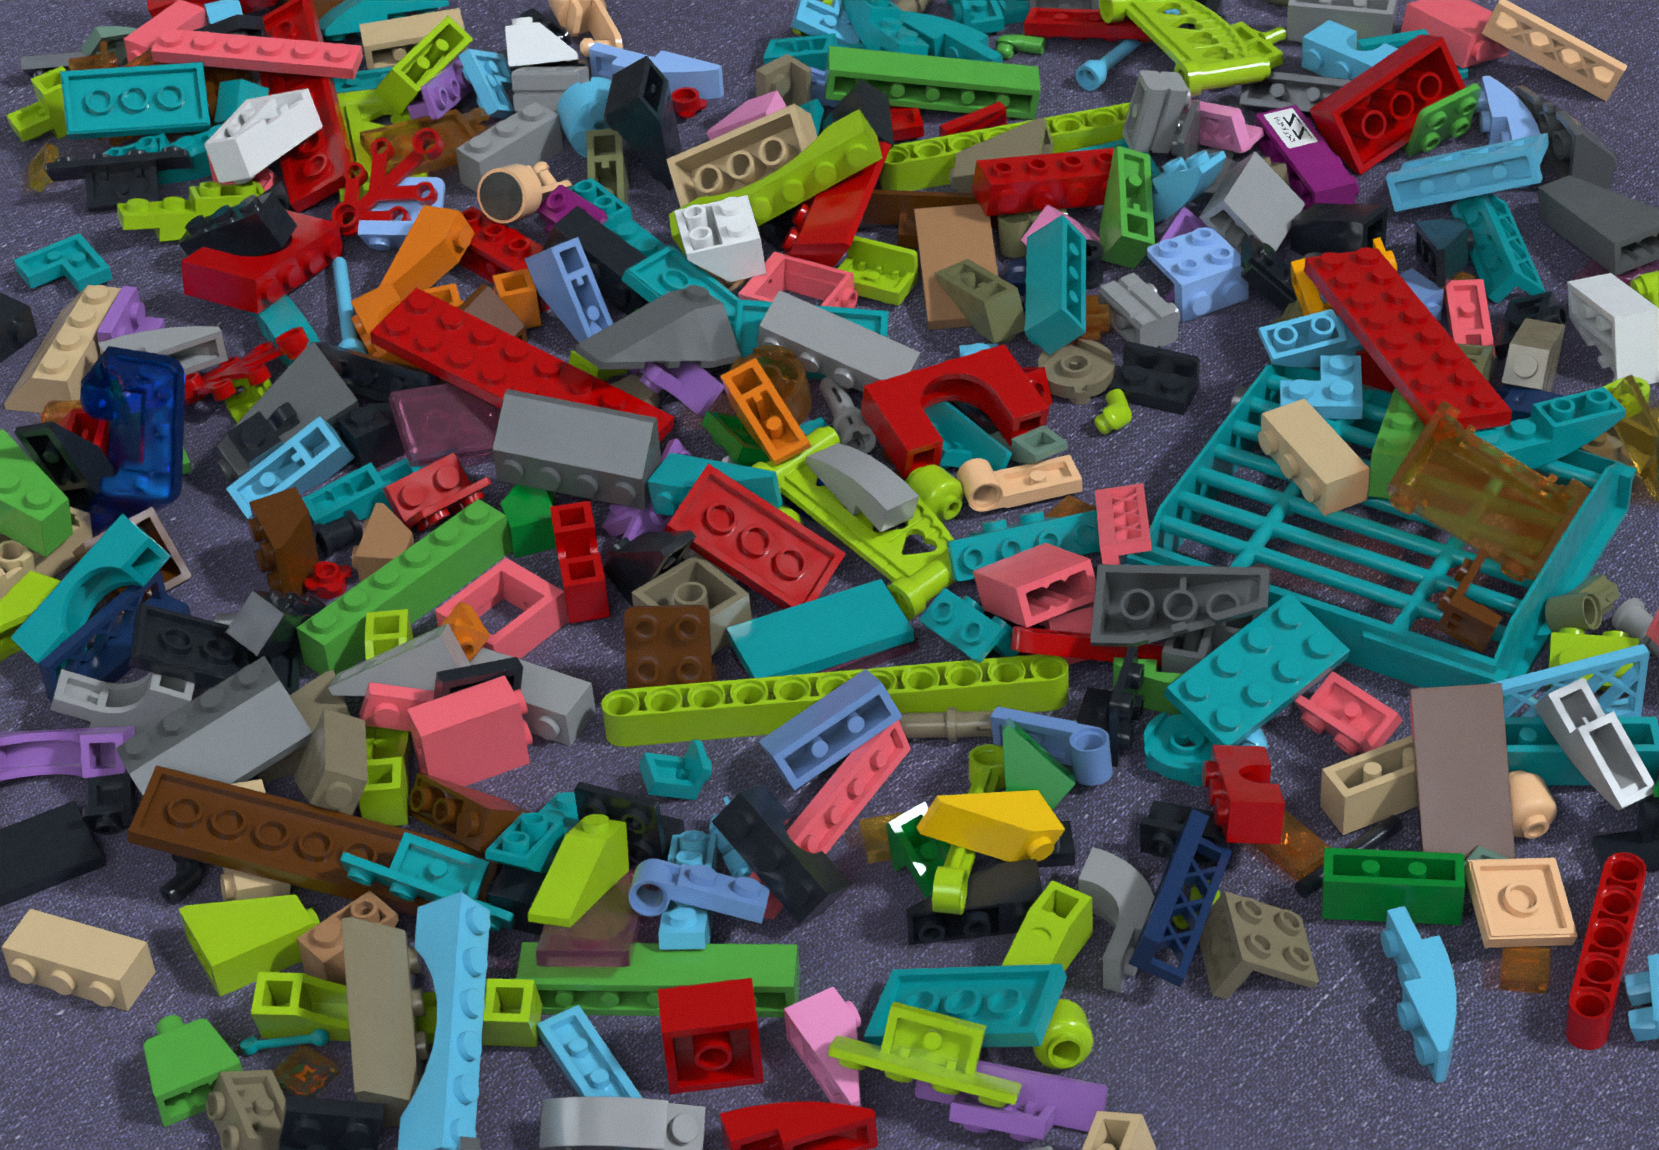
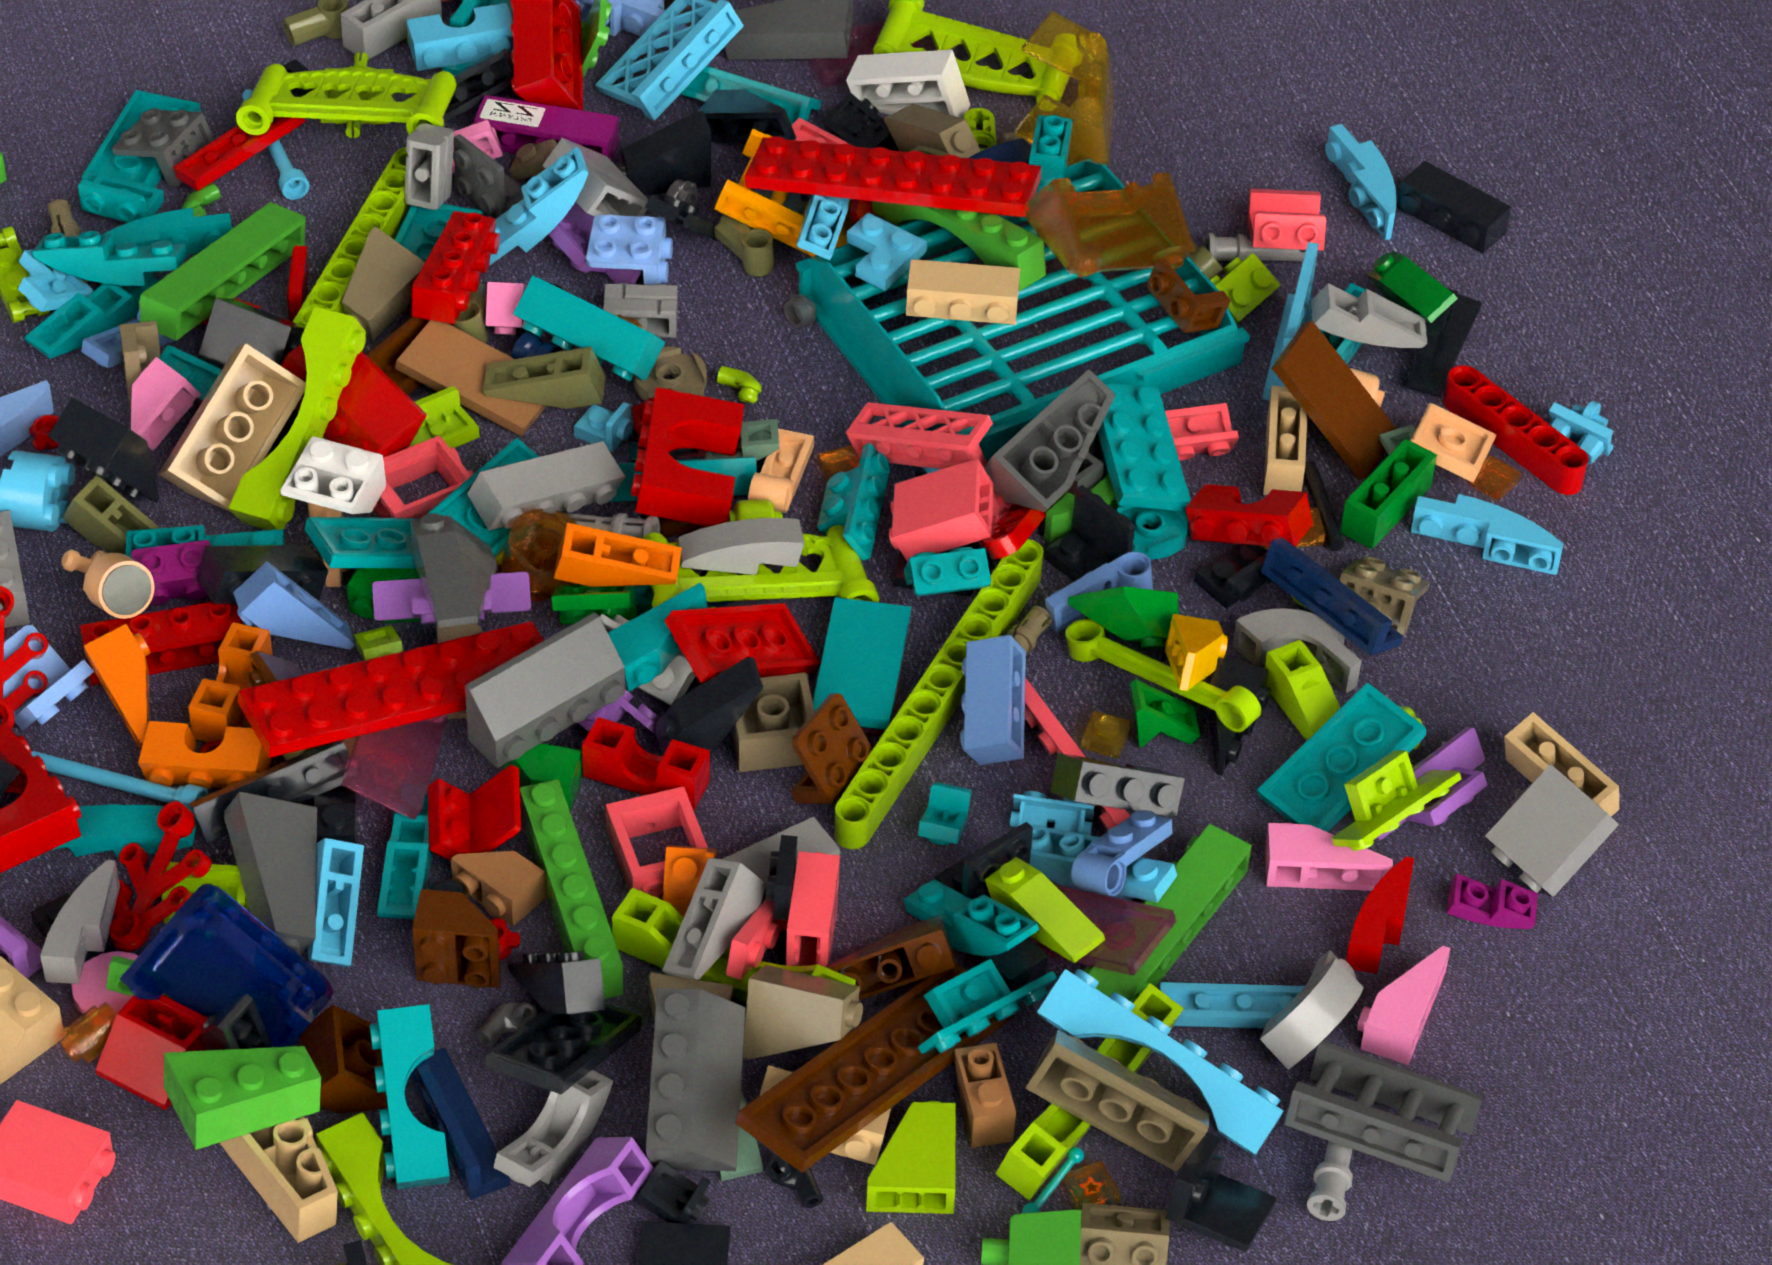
camera: 65 degrees left, 5 degrees up
black plate [227,402,300,468] -> none
red brick [657,978,764,1095] -> none
bright green slope [1099,146,1155,269] -> none
black bracket [1110,341,1200,415] -> none

